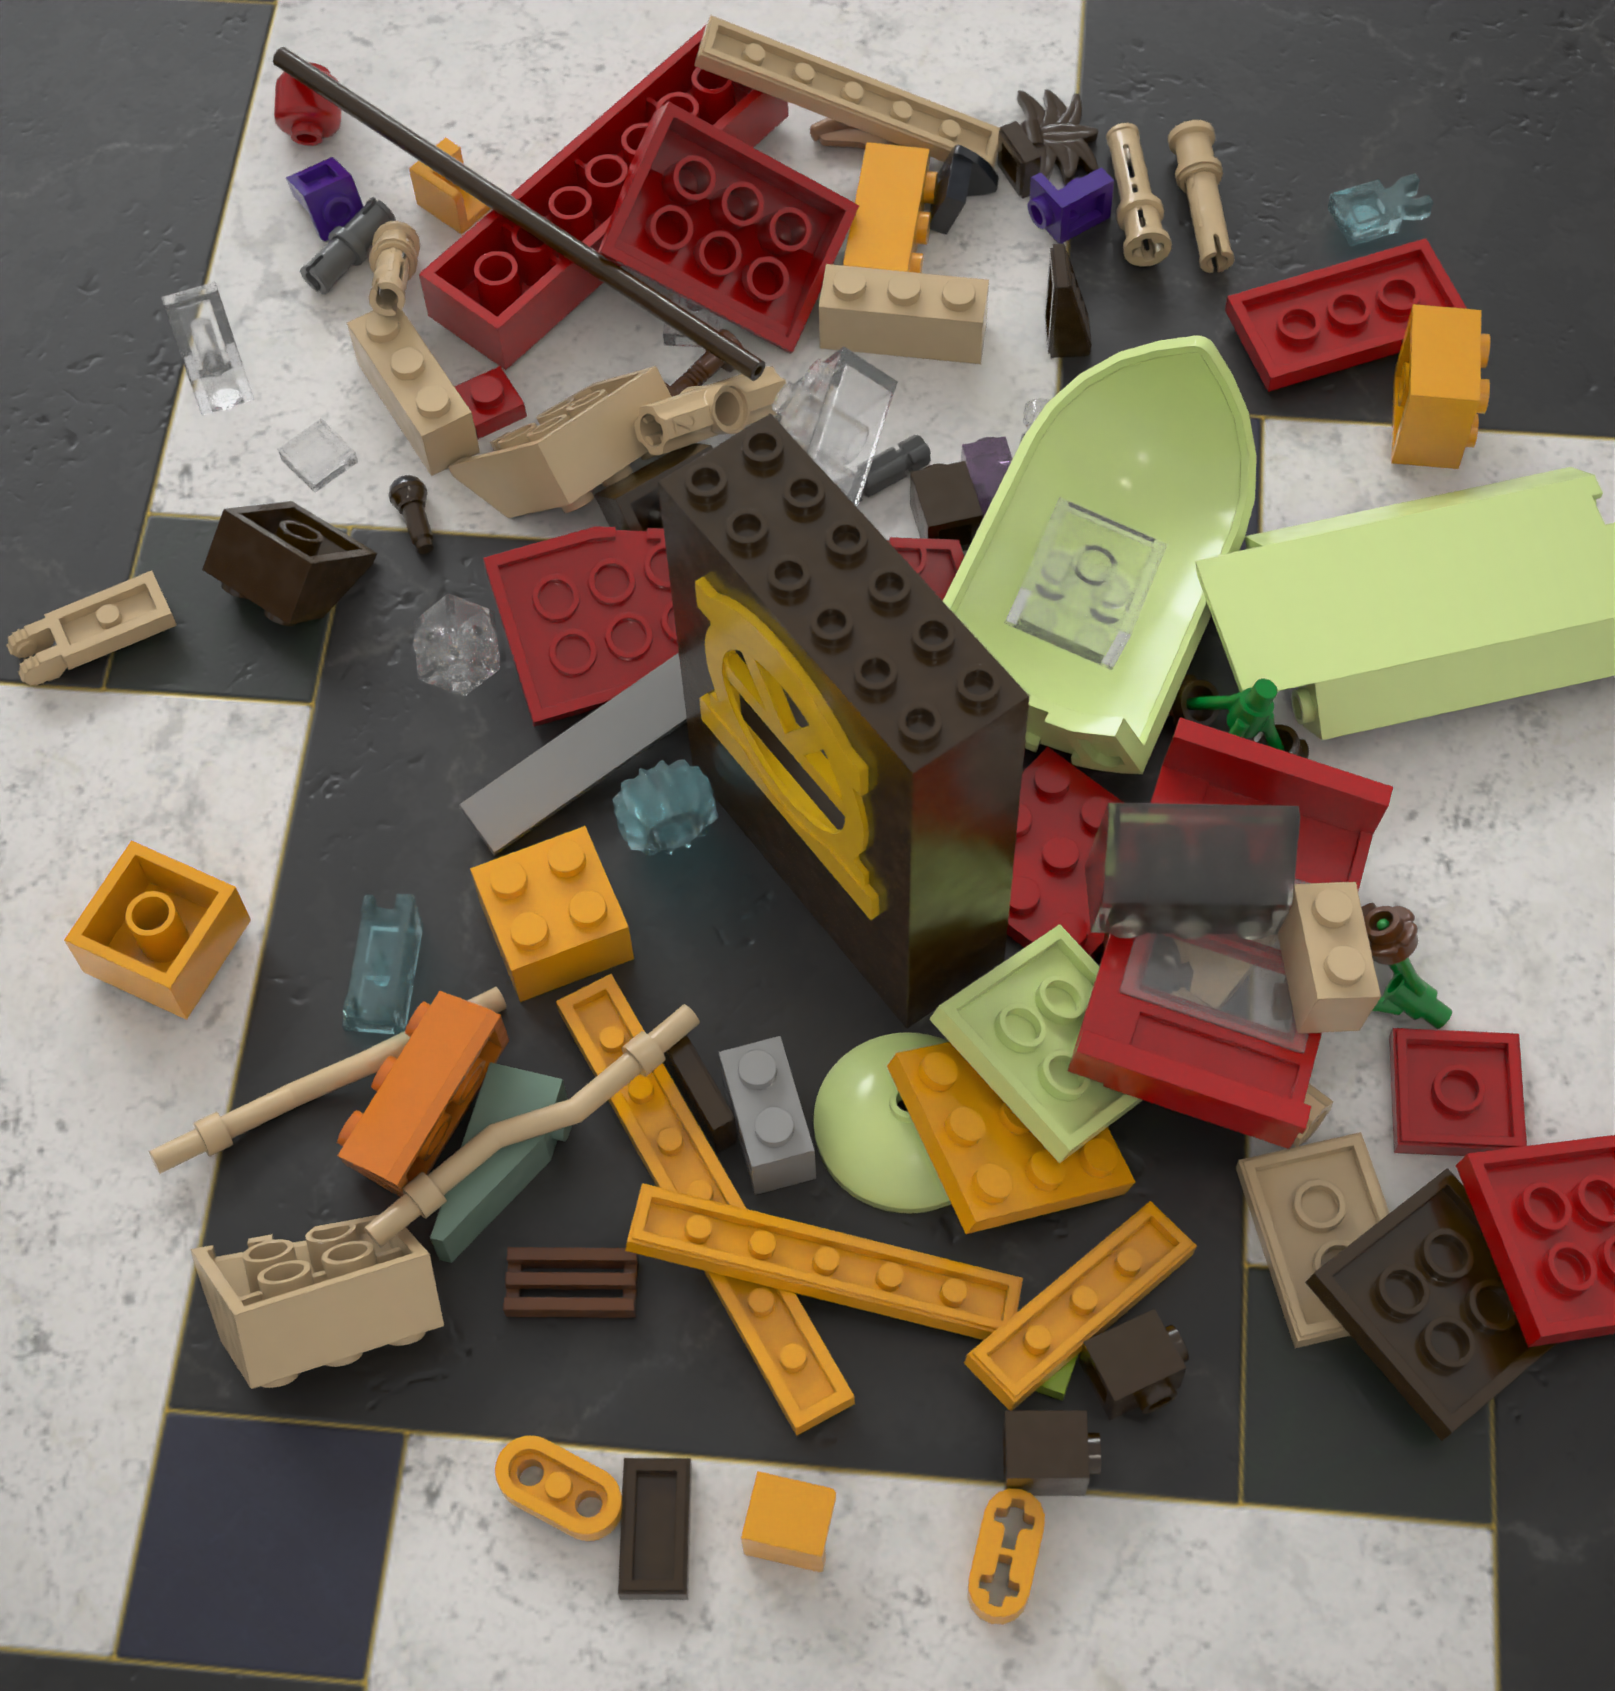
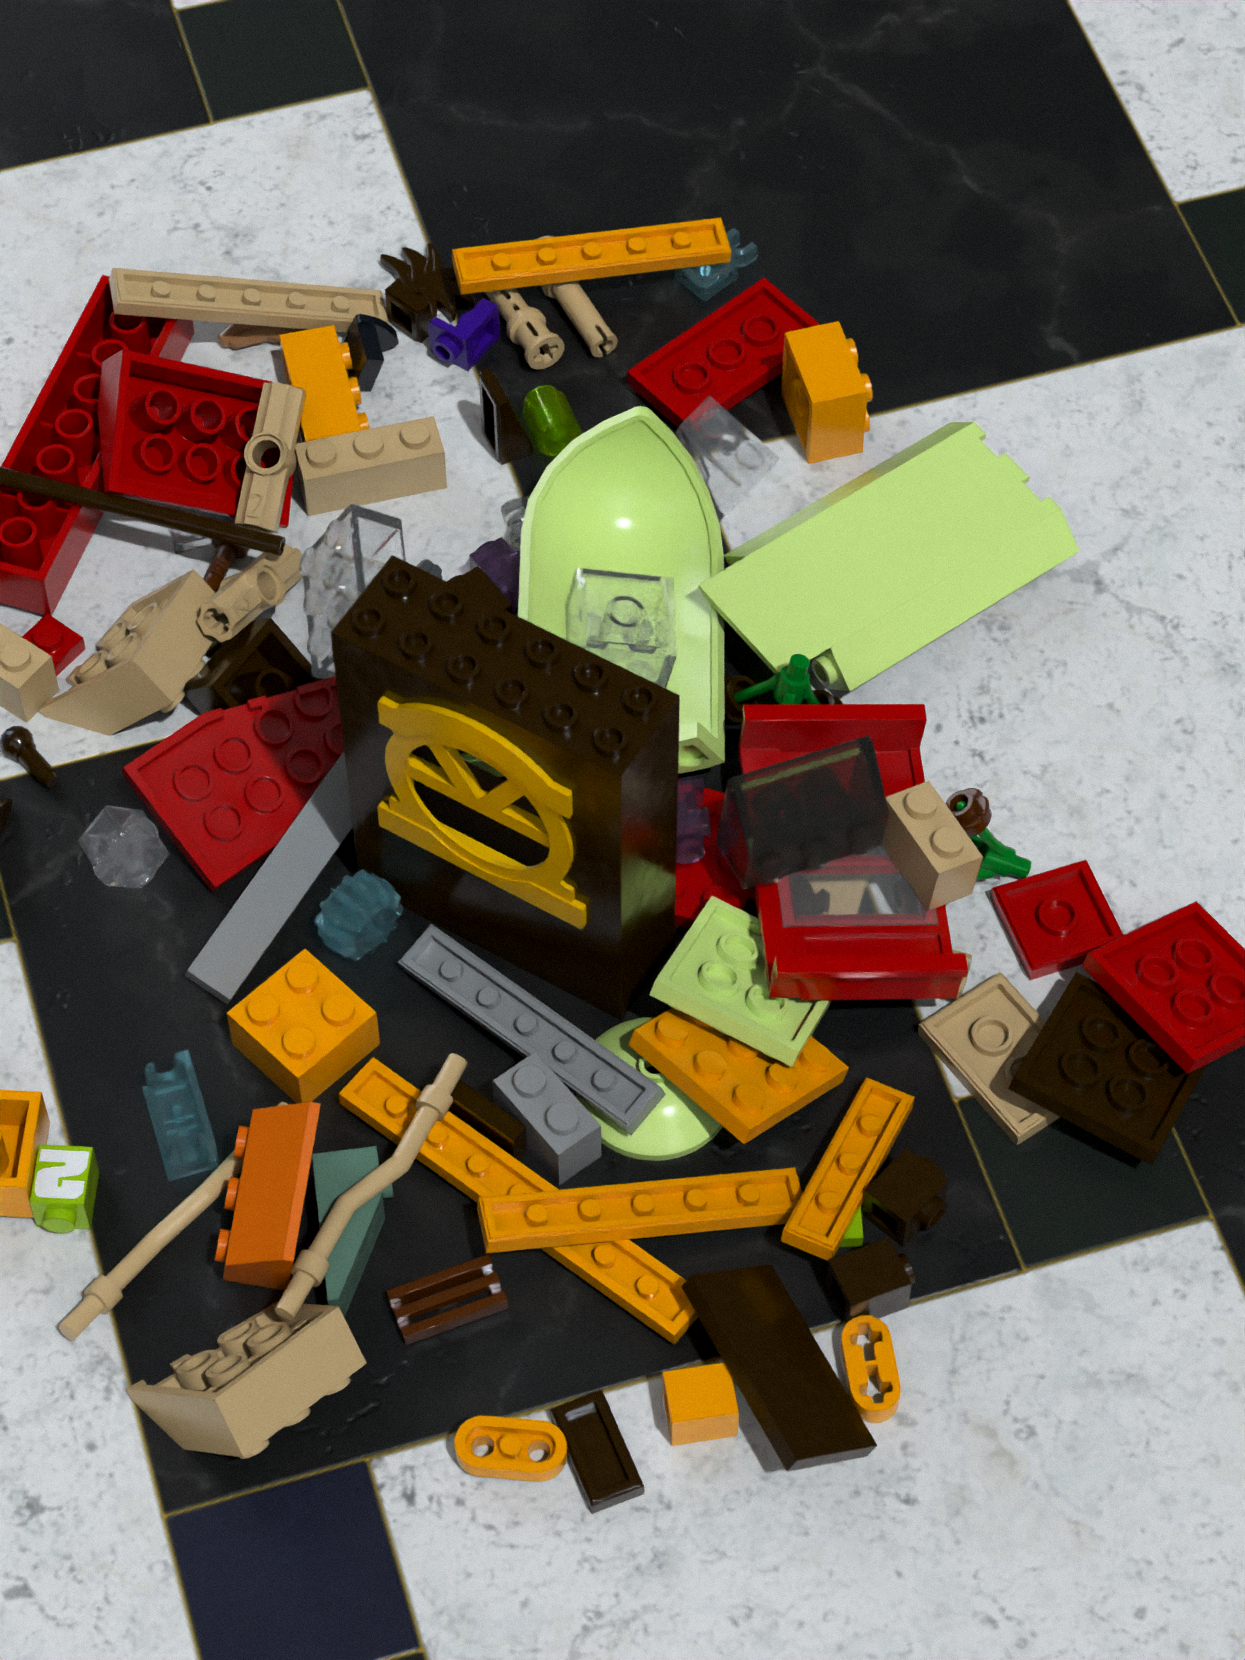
camera: 25 degrees left, 5 degrees down
none -> lime brick [30,1144,99,1233]
none -> tan piece [235,382,306,533]
none -> light grey tile [398,924,665,1135]
none -> light orange tile [452,218,732,295]
none -> clear neon green brick [523,385,582,456]
none -> clear wing [675,395,780,523]
none -> clear purple brick [676,778,712,864]
none -> dark brown tile [681,1264,877,1472]

